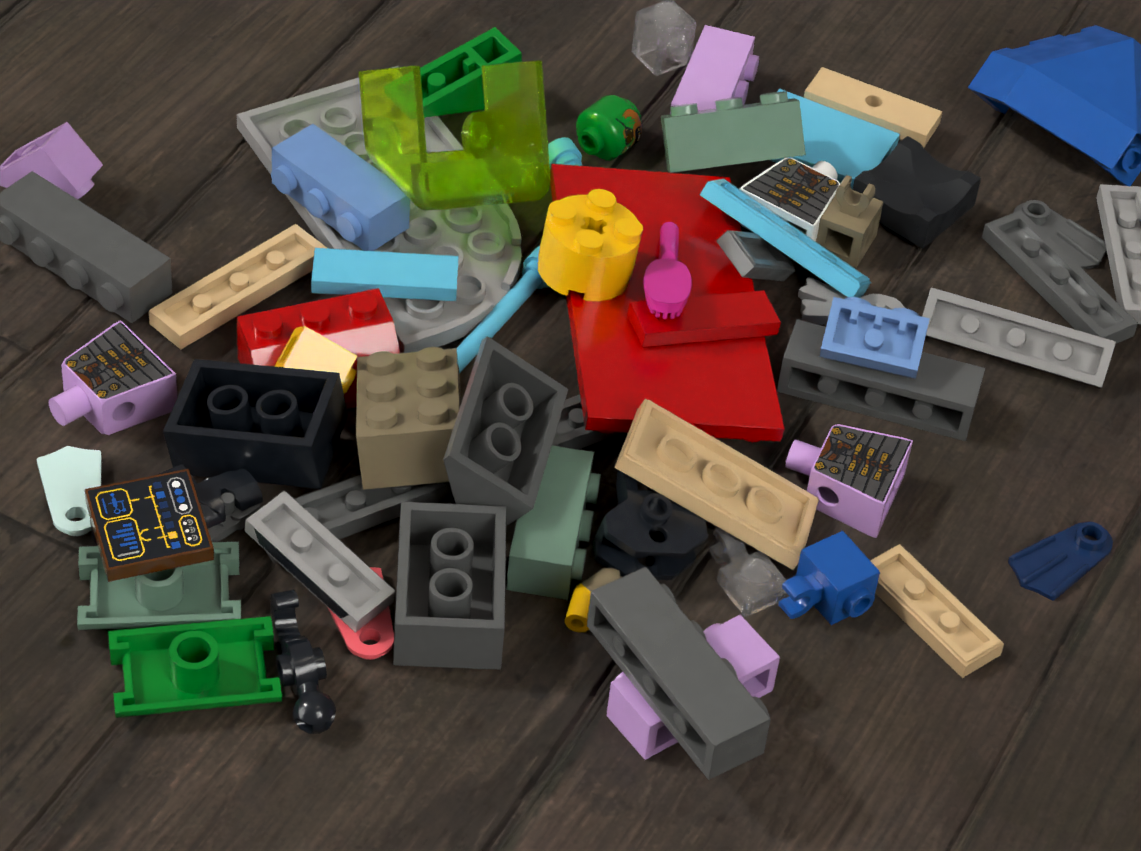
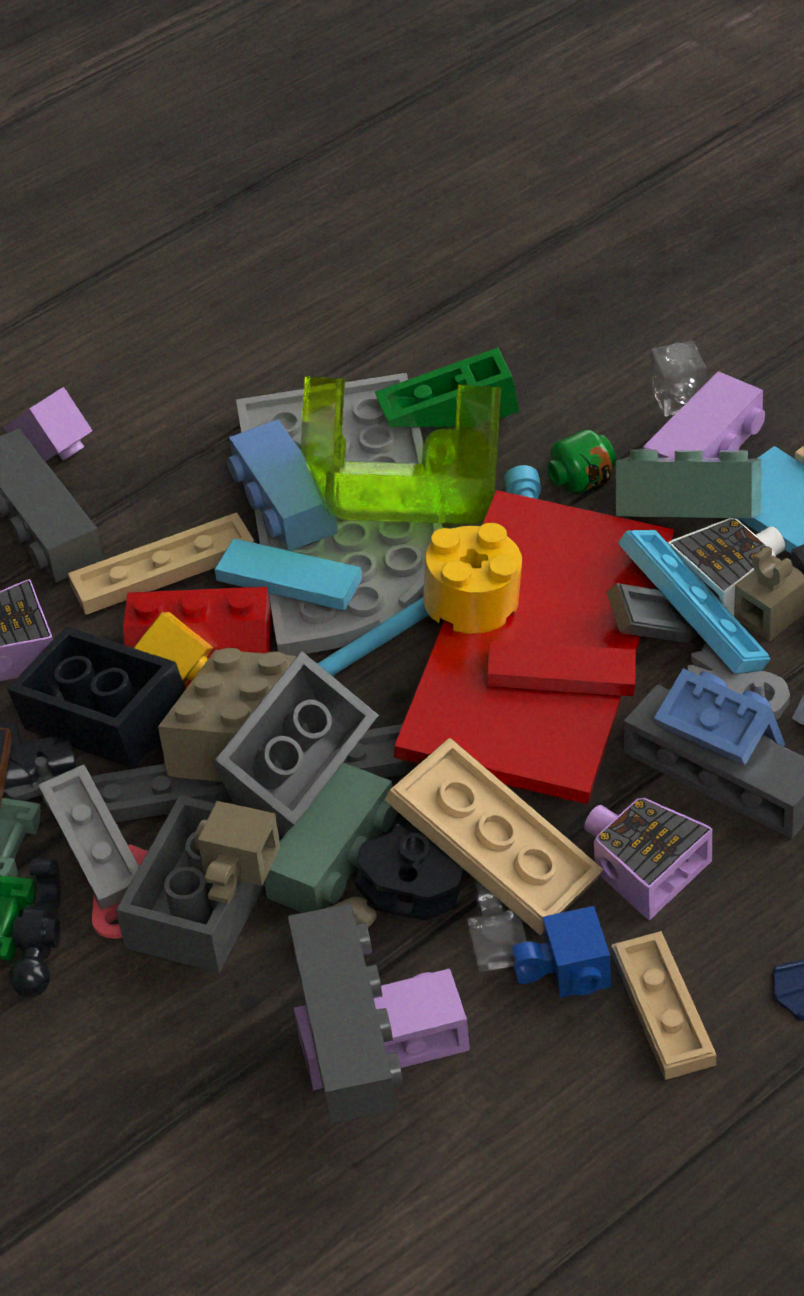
camera: 30 degrees right, 0 degrees up
dark pink piece [643,222,692,319] -> none
none -> dark tan brick [195,801,281,903]

